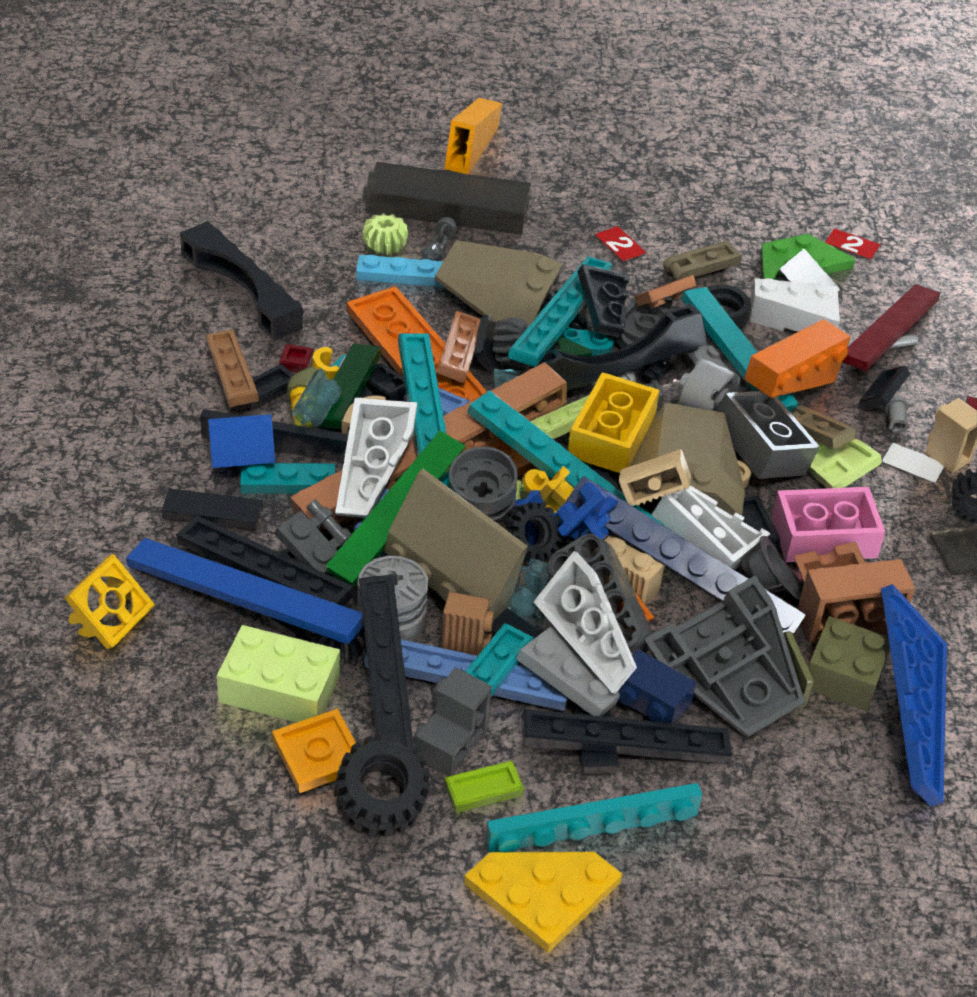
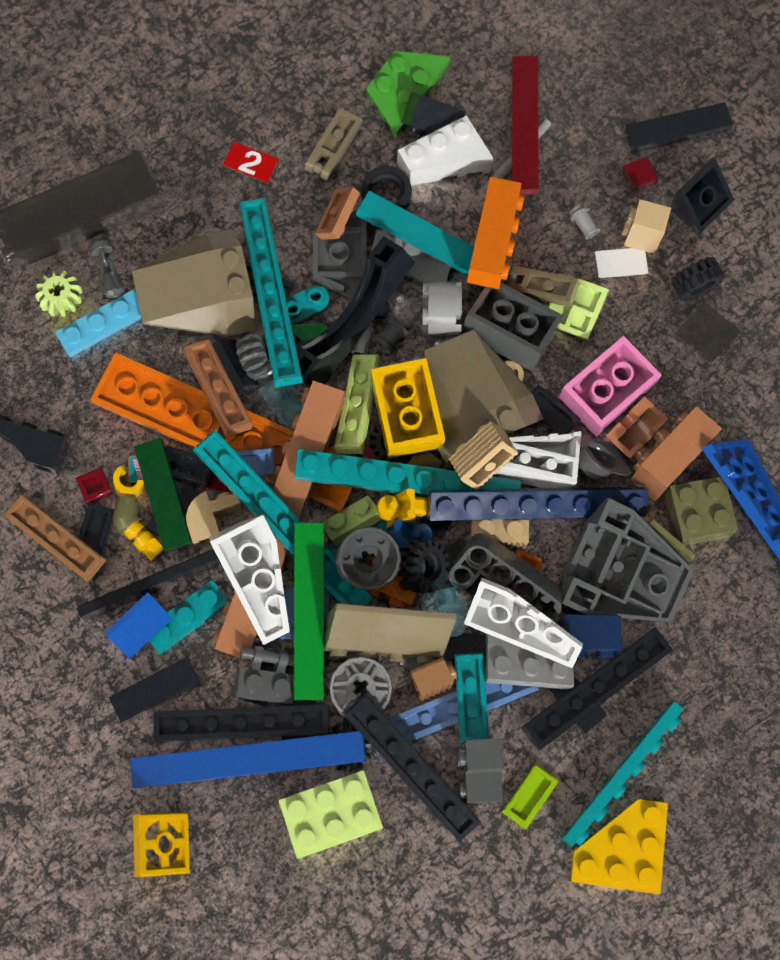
camera: 35 degrees left, 30 degrees up
light orange plate [272,708,356,793] -> none
clear light blue hips [291,368,341,427] -> none
black tyre [334,734,430,837] -> none
light orange slope [444,98,502,175] -> none
blue hips [556,482,619,539] -> none
black wing [577,264,630,337] -> none
red sticker [825,228,881,259] -> none
black tile [859,366,910,411] -> none

